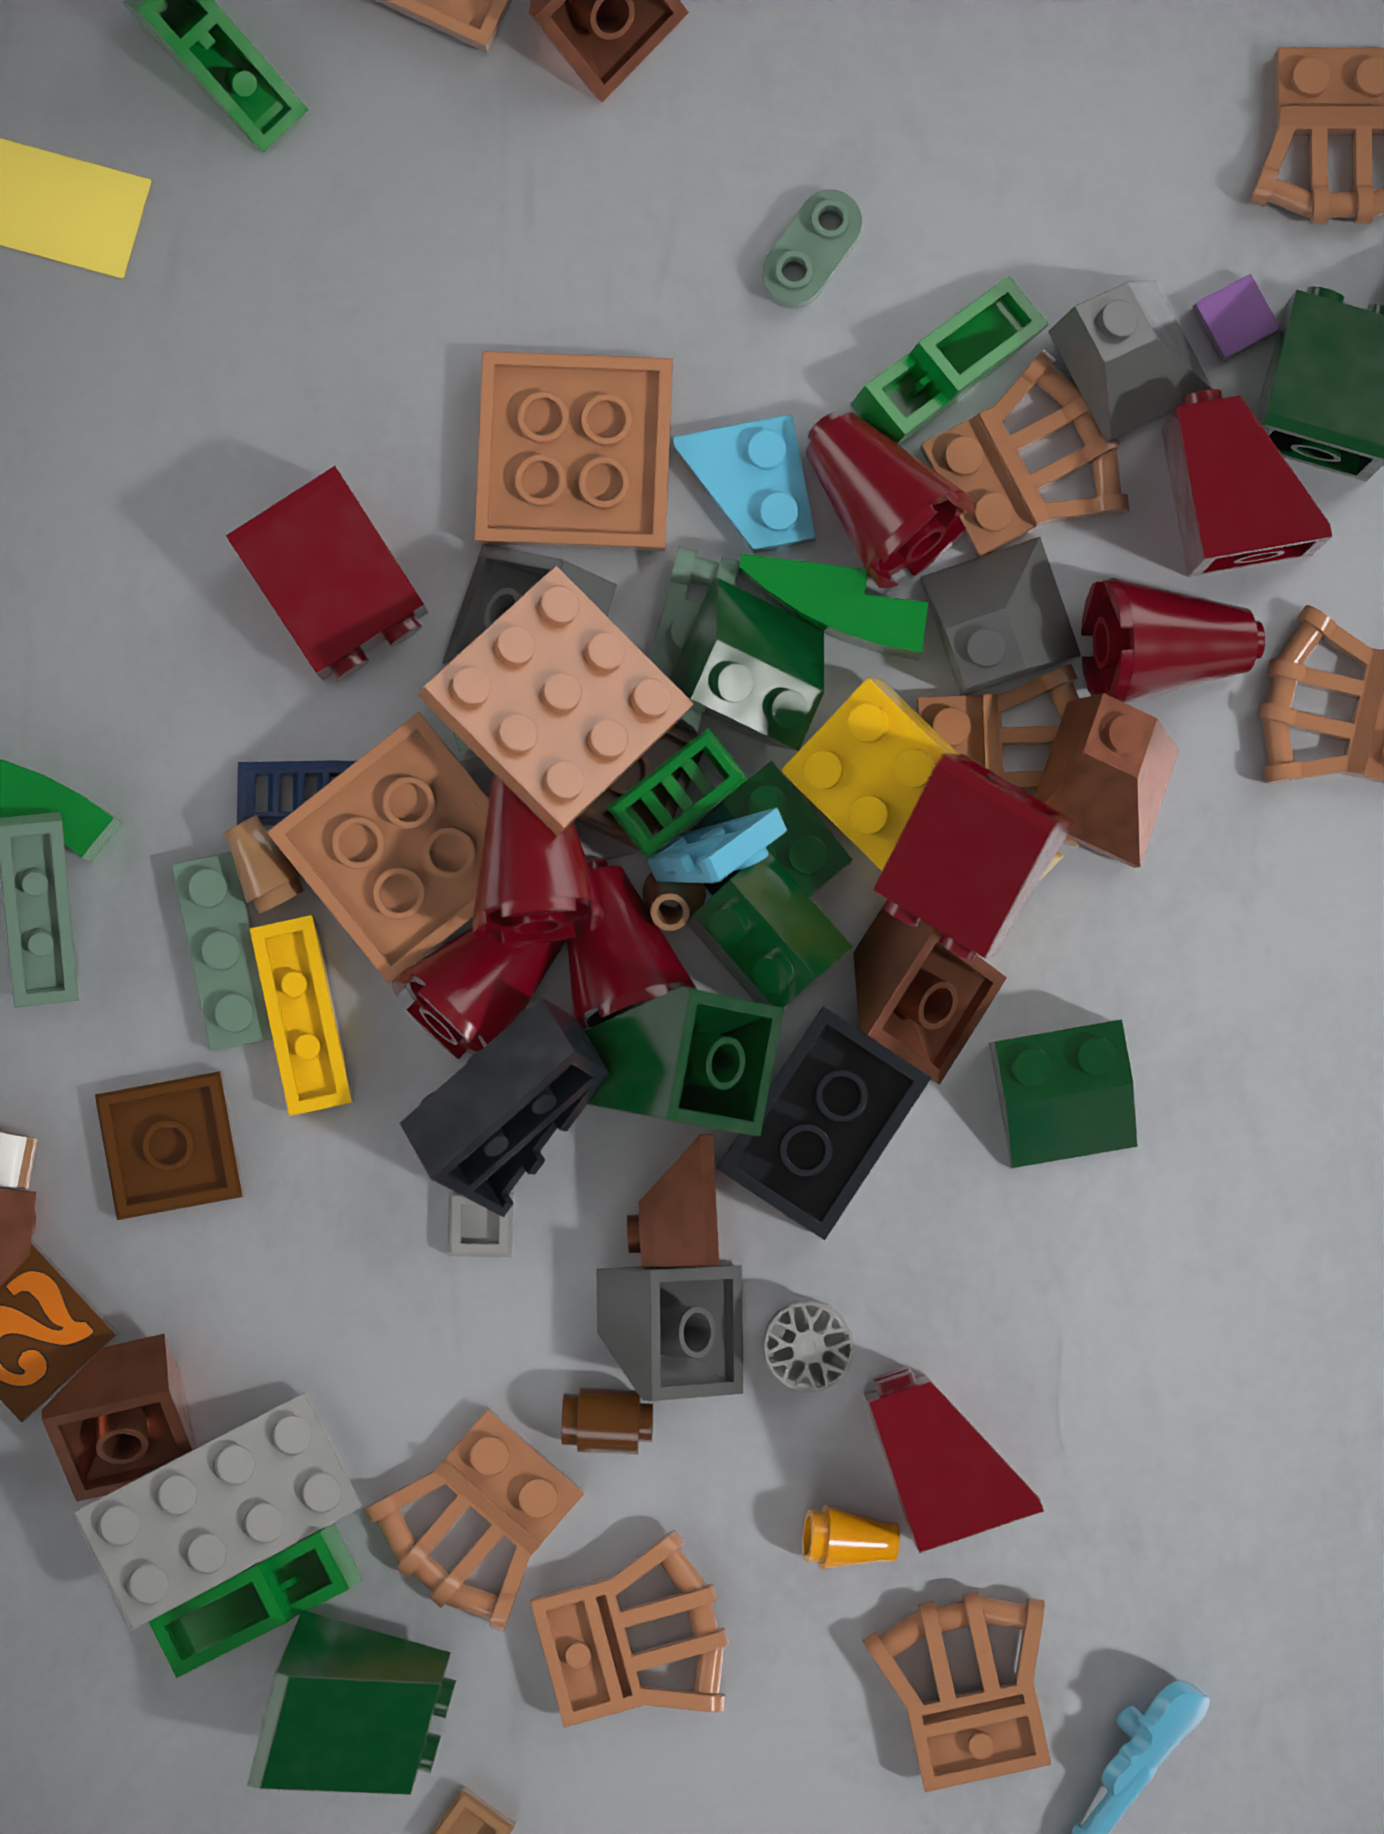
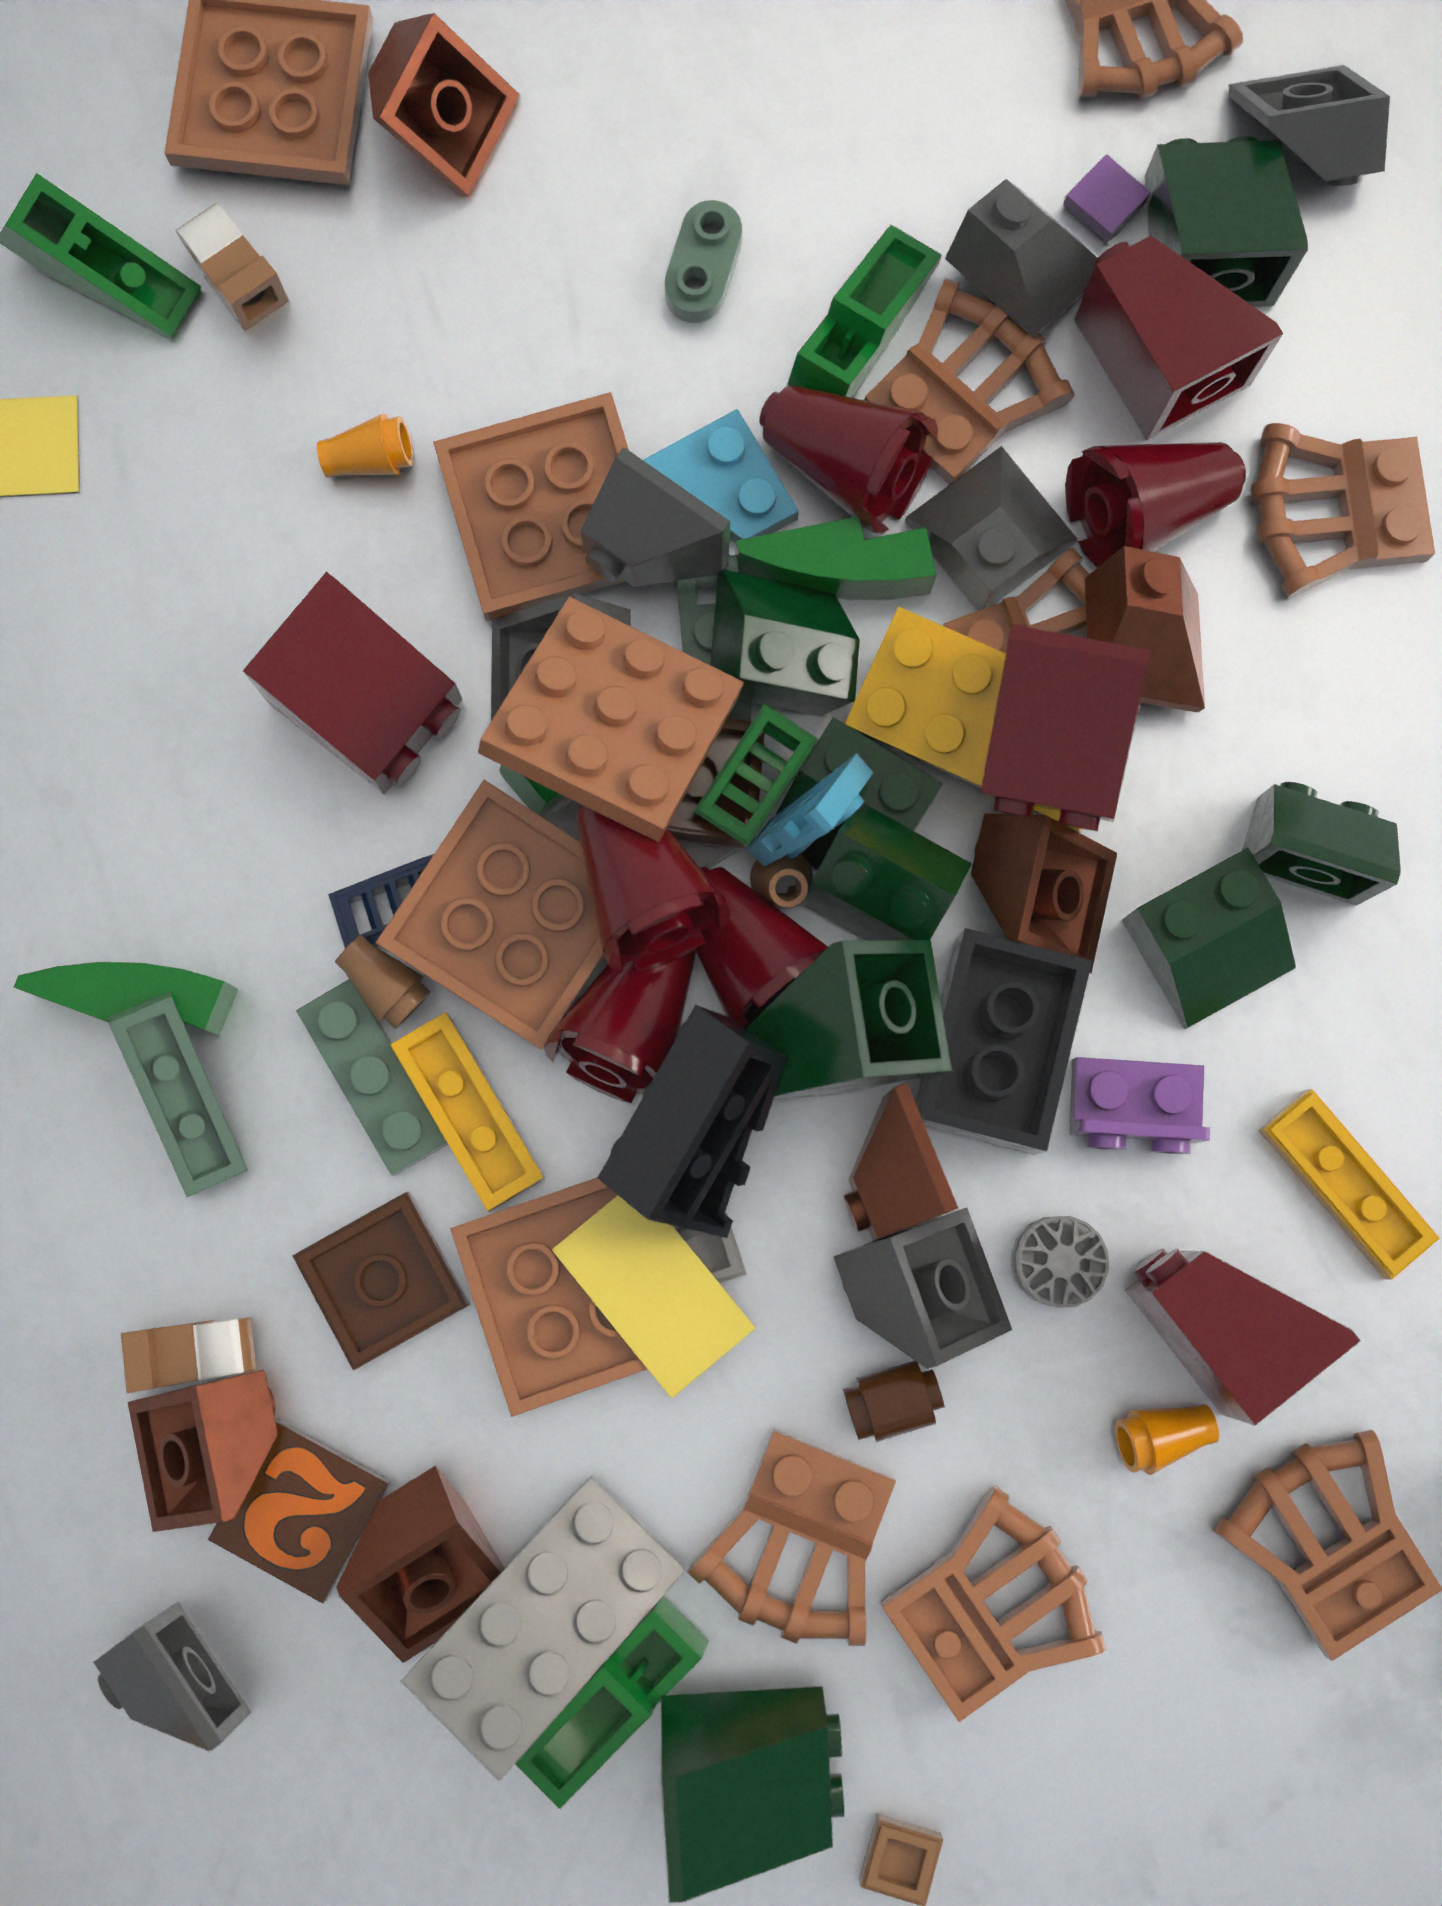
camera: 25 degrees left, 5 degrees down
none -> medium nougat leg [176,203,289,332]
none -> light orange cone [317,413,414,478]
none -> nougat plate [450,1177,647,1417]
none -> light yellow sticker [552,1195,756,1399]
none -> dark grey slope [581,447,730,587]
none -> medium lavender bracket [1069,1057,1210,1154]
none -> dark green slope [1242,782,1401,906]
none -> yellow tile [1258,1089,1440,1280]

